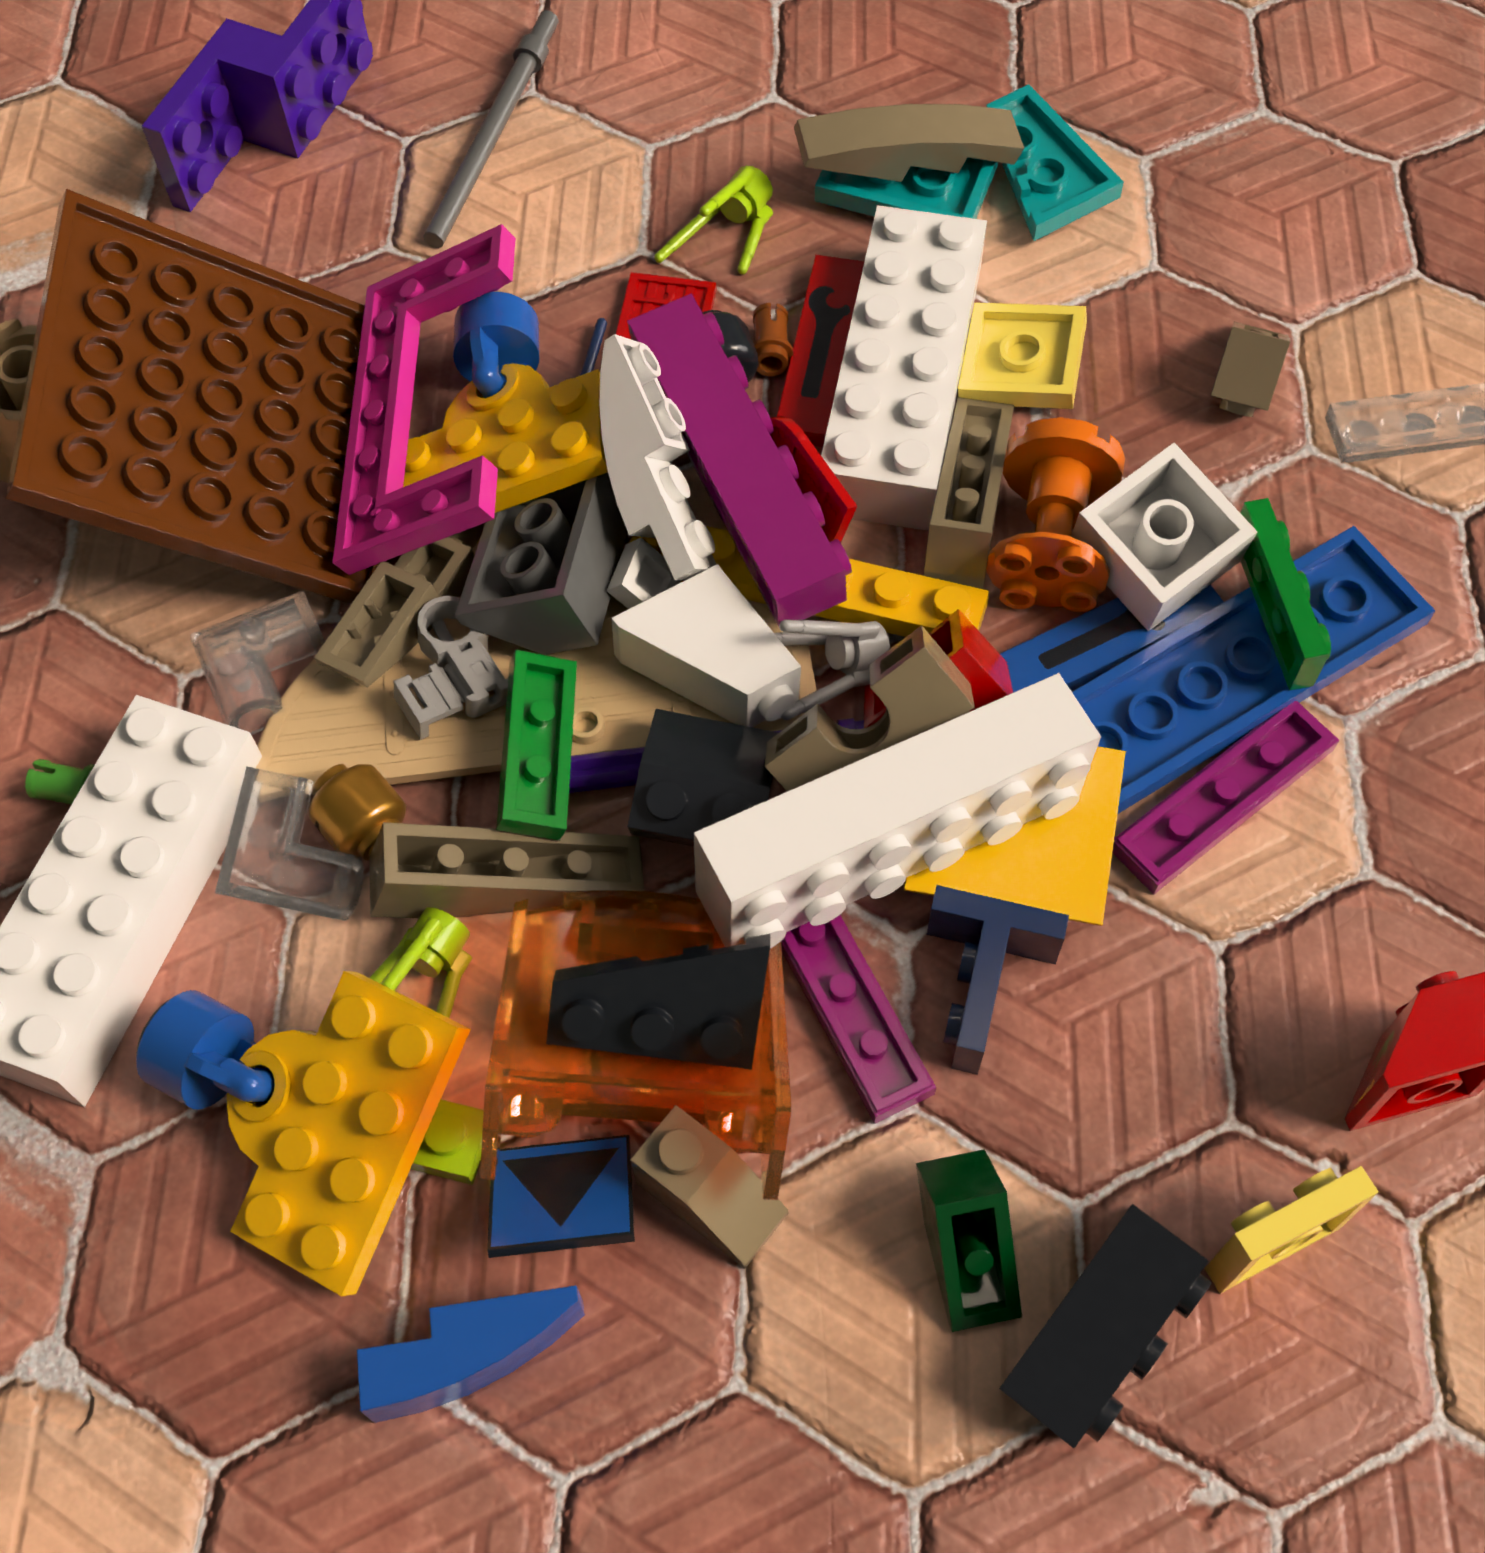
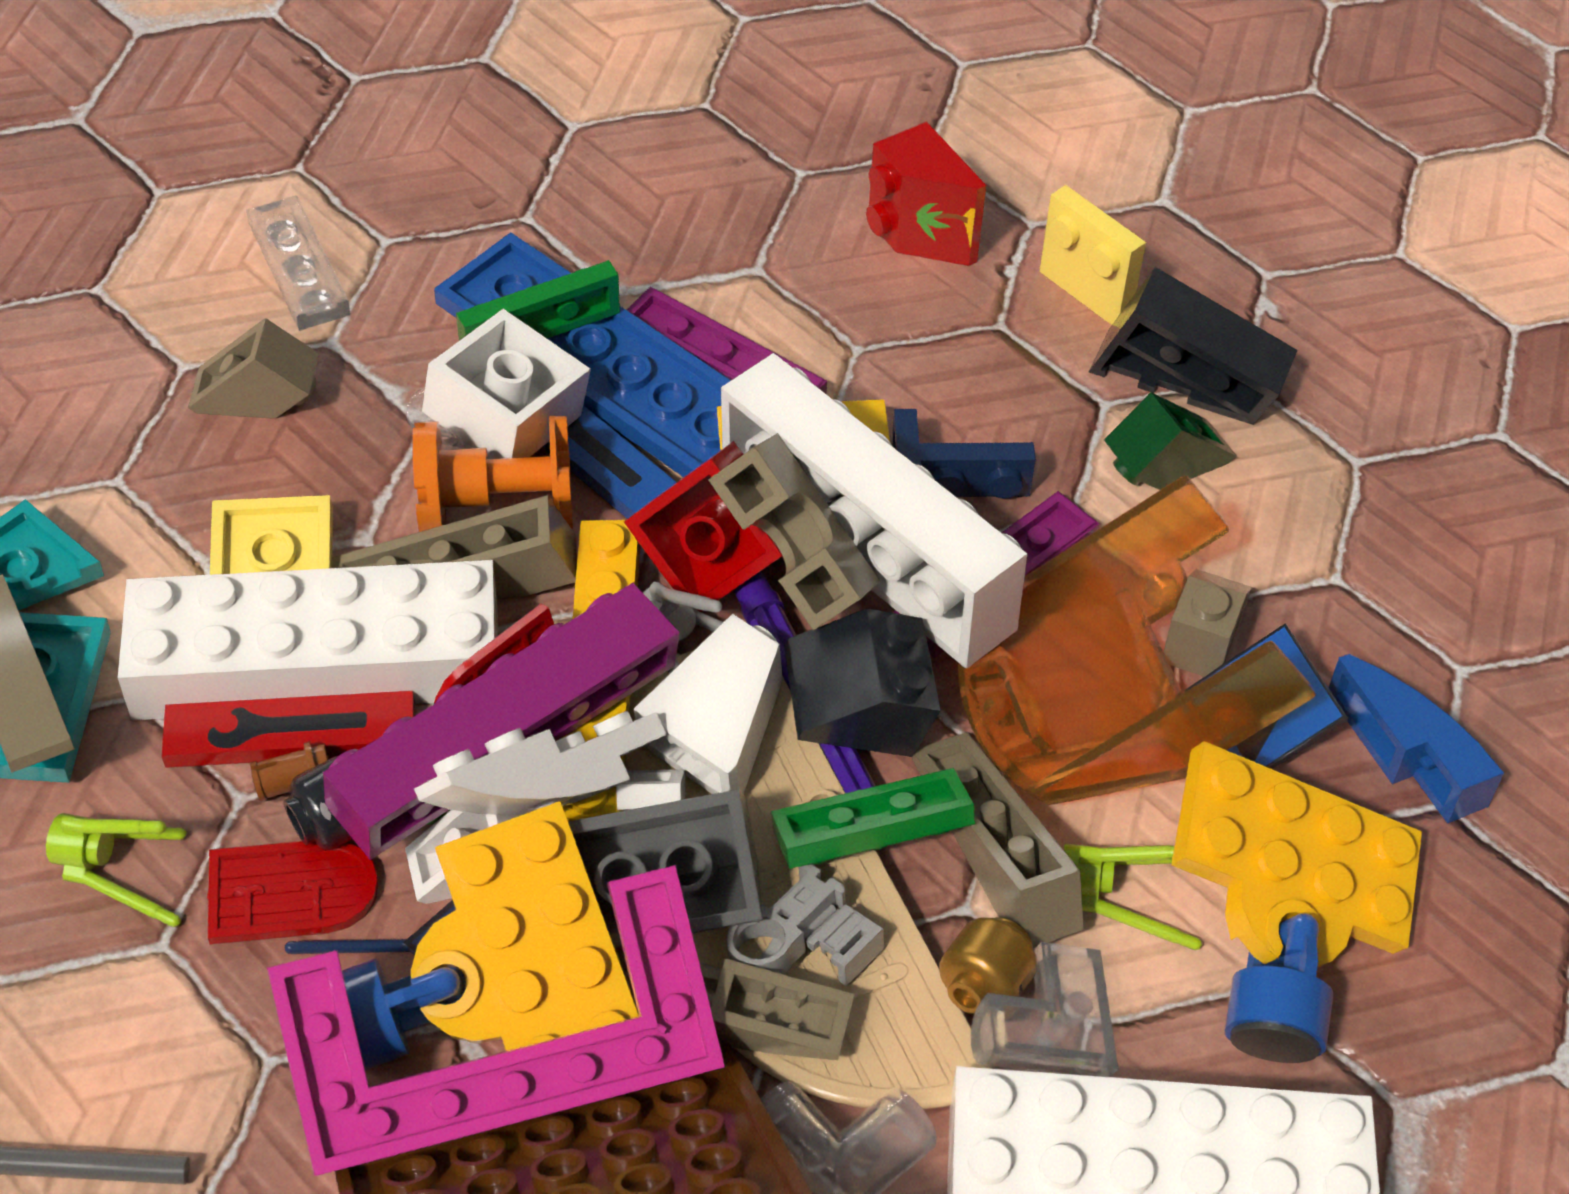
camera: 110 degrees left, 10 degrees down
black wing [546,934,770,1070] -> none

